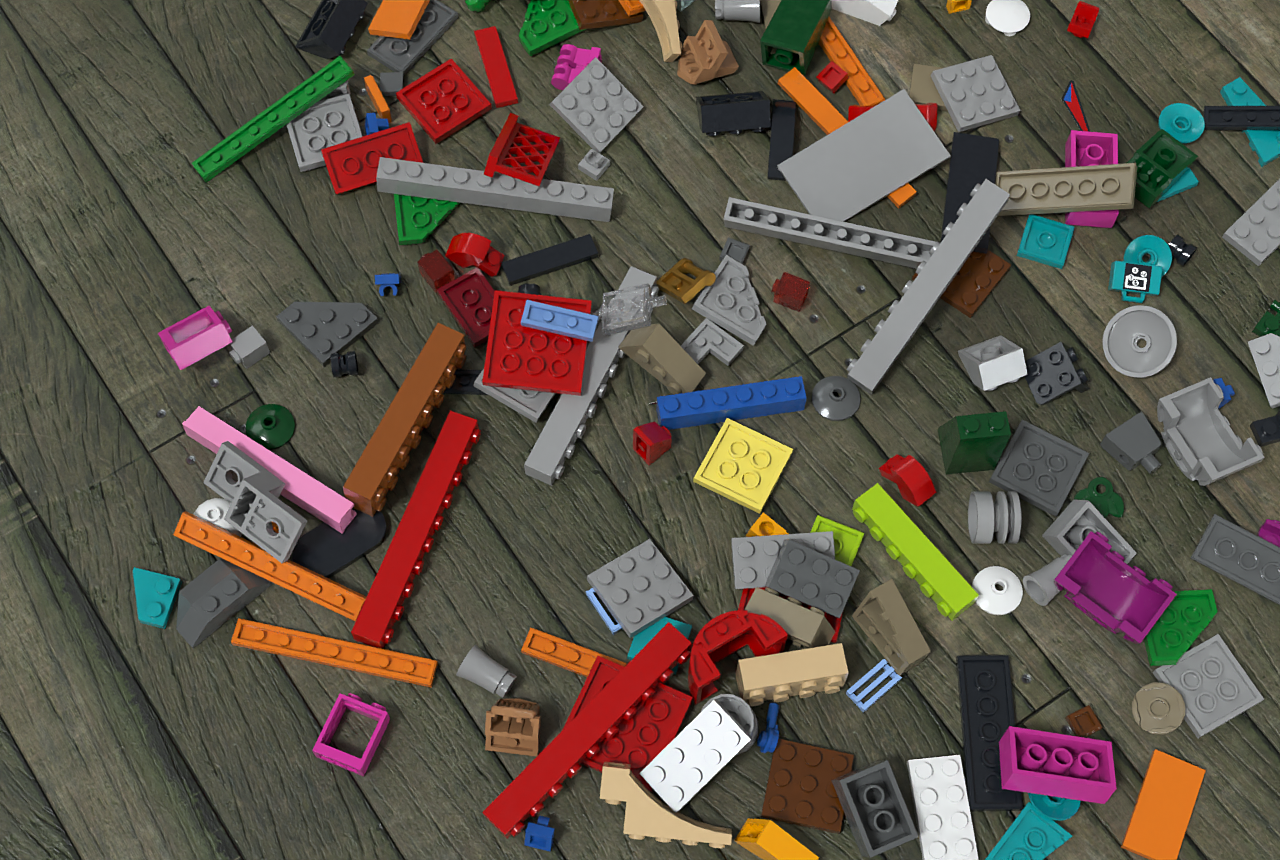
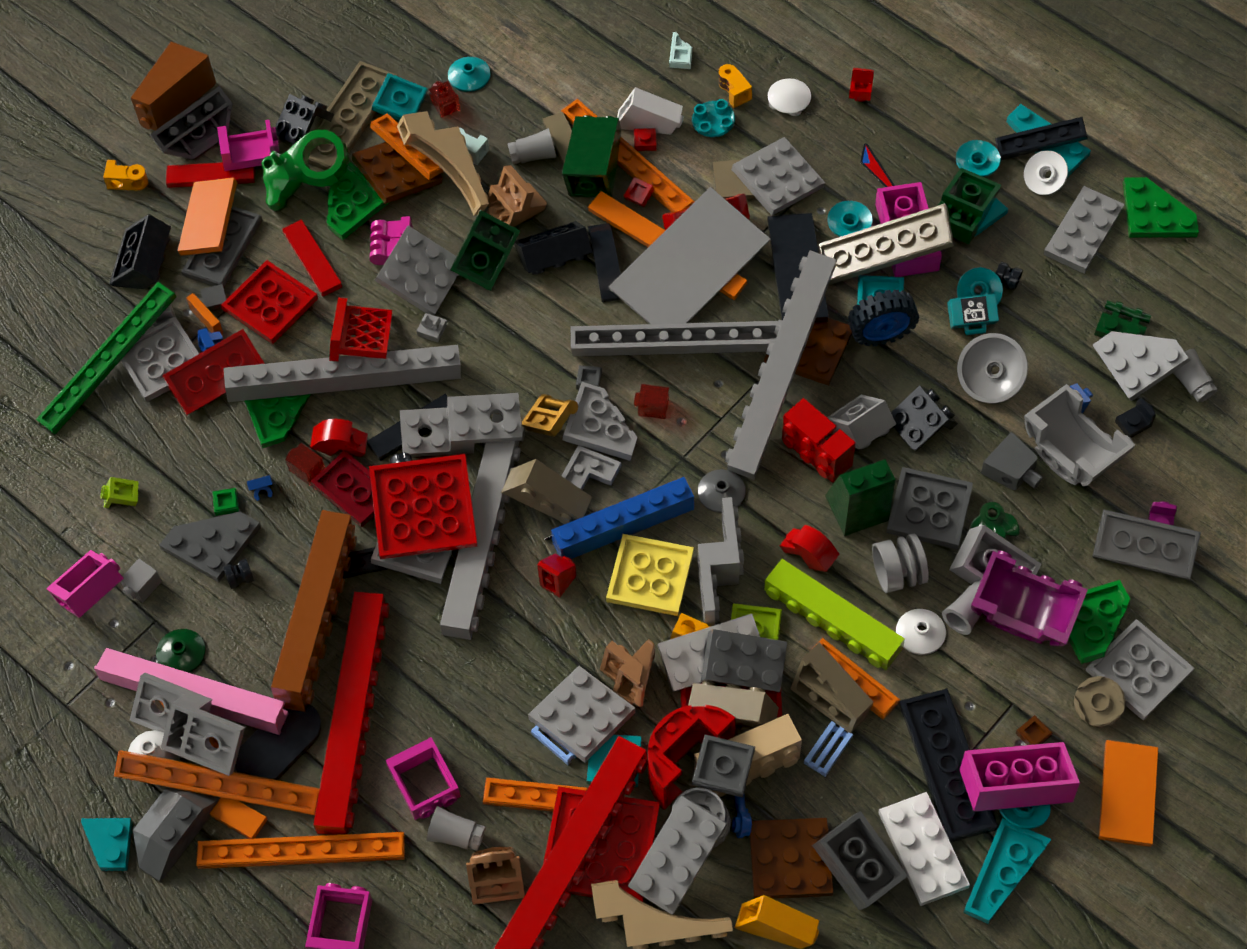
camera: 10 degrees left, 5 degrees down
medium blue plate [521,300,599,342] -> none
clear plate [591,283,667,336] -> none
none -> lime bracket [100,477,139,508]
none -> orange tile [210,797,268,839]
none -> green tile [212,488,239,516]
none -> dark pink window [386,737,461,820]
none -> light grey bracket [400,393,522,457]
none -> dark green slope [450,210,520,291]
none -> medium nougat piece [600,639,655,707]
none -> red plate [634,128,656,151]
none -> teal dish [692,99,735,137]
none -> dark grey tile [692,734,755,797]
none -> light grey bracket [698,497,744,627]
none -> red piece [782,398,856,483]
none -> orange tile [812,638,900,720]
none -> teal dish [827,201,872,237]
none -> black wheel [848,290,919,346]
none -> white dish [1024,151,1068,195]

